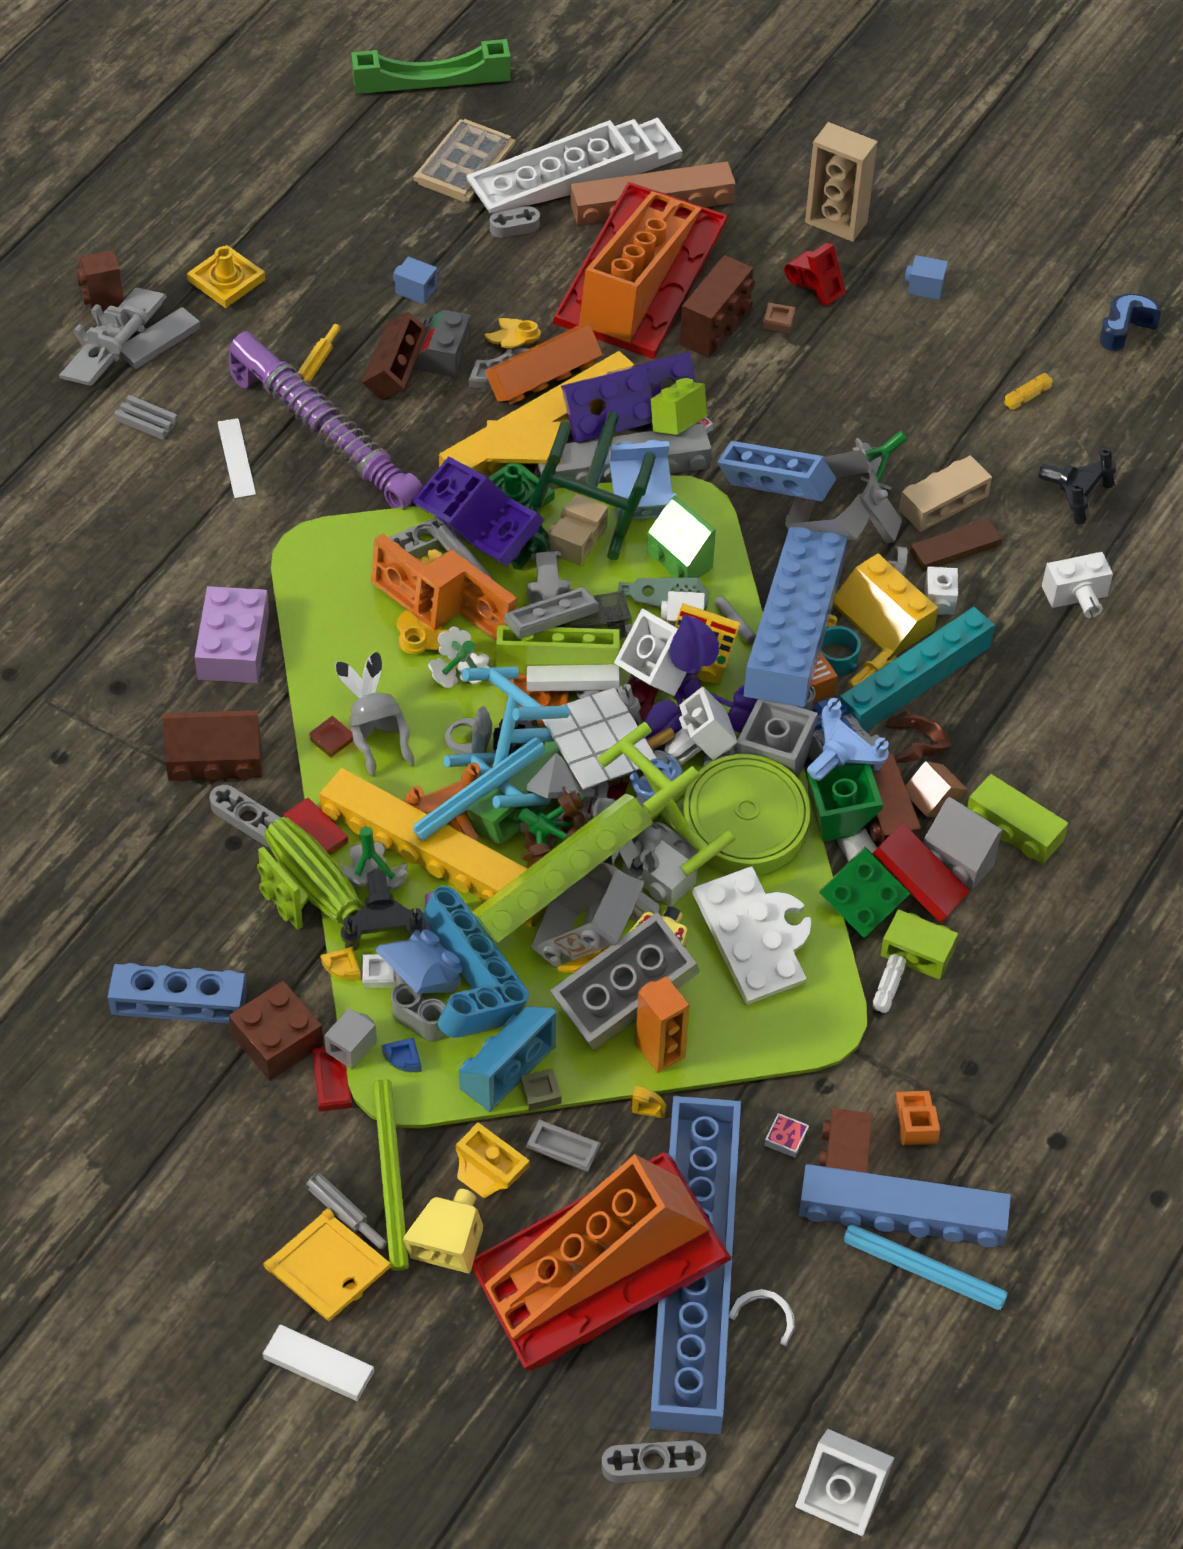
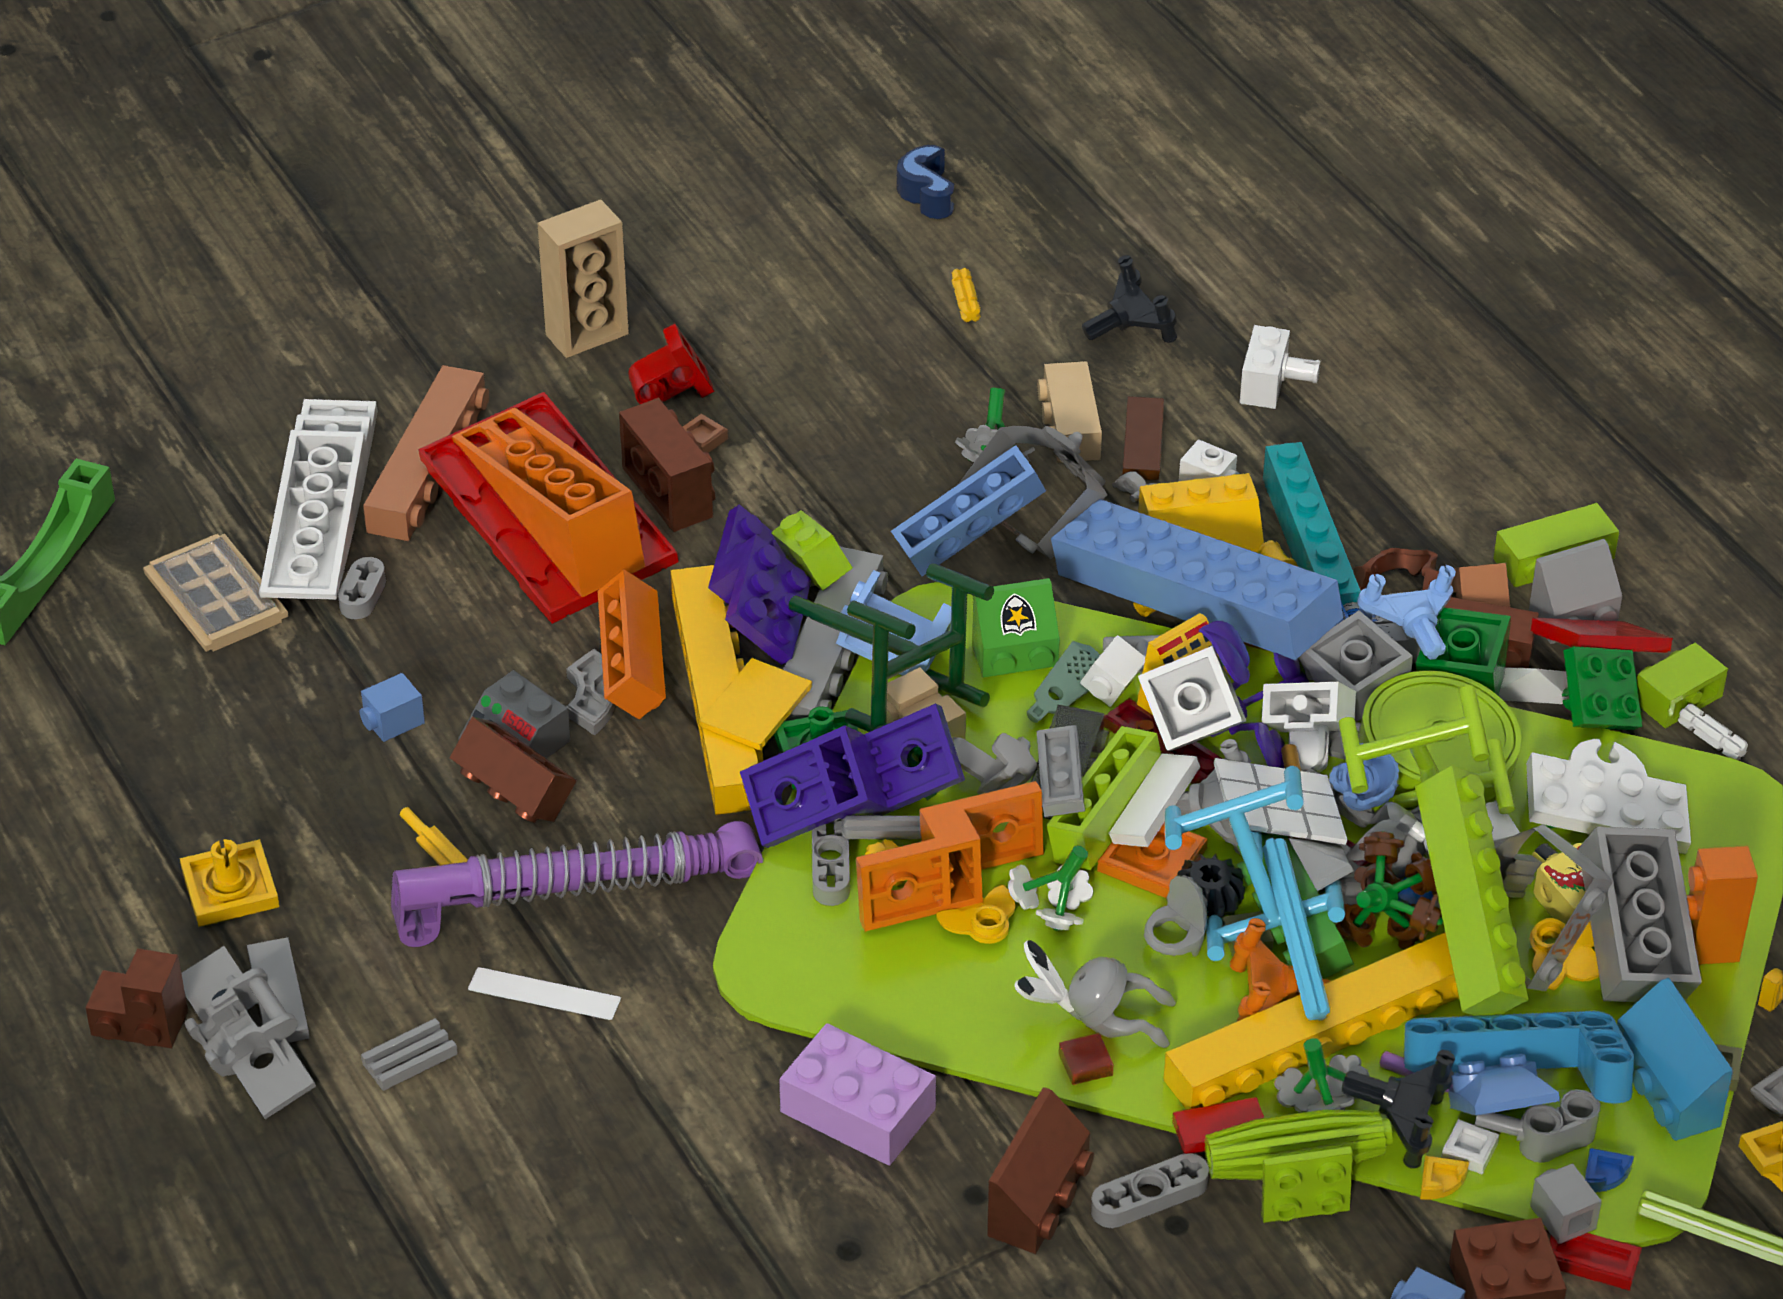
camera: 60 degrees left, 10 degrees down
yellow plate [485,318,541,348] -> none
medium blue brick [904,255,948,300] -> none

